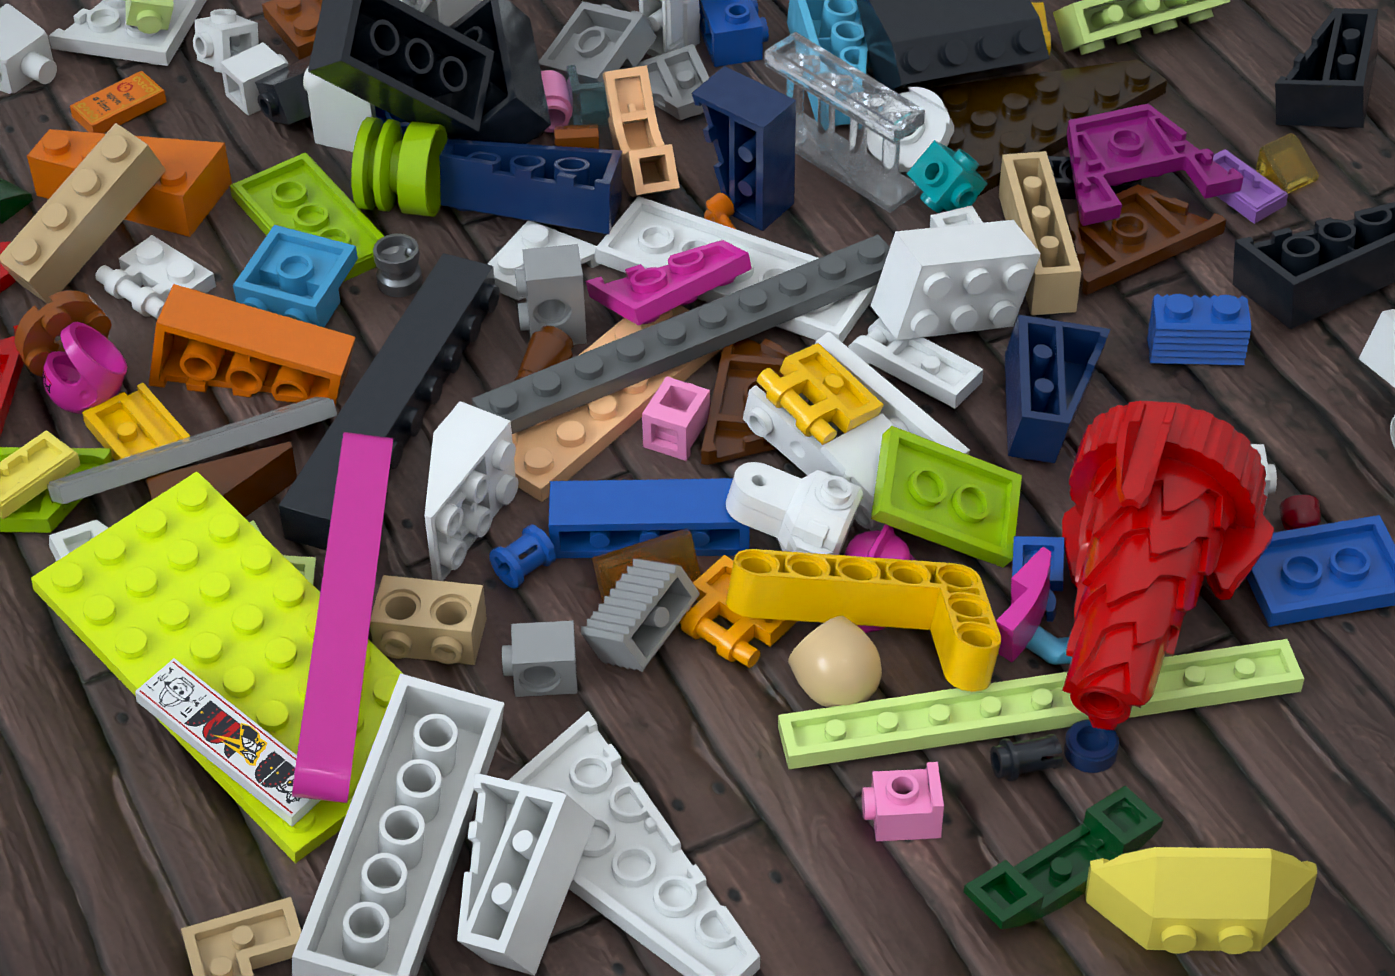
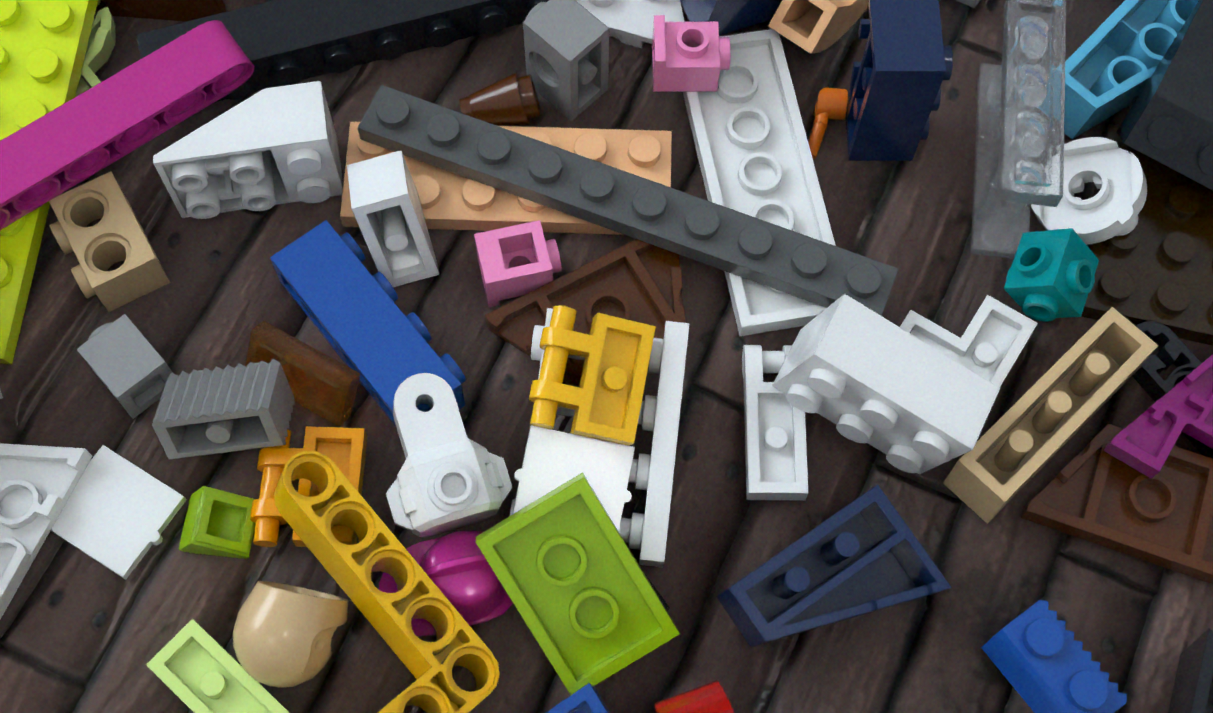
camera: 50 degrees right, 20 degrees up
blue bush [489,524,557,589] -> none
dark pink wing [586,240,752,326] -> none
none -> white piece [51,445,187,580]
none -> lime slope [179,486,256,559]
none -> white slope [347,150,439,287]
none -> bright pink brick [652,15,730,92]

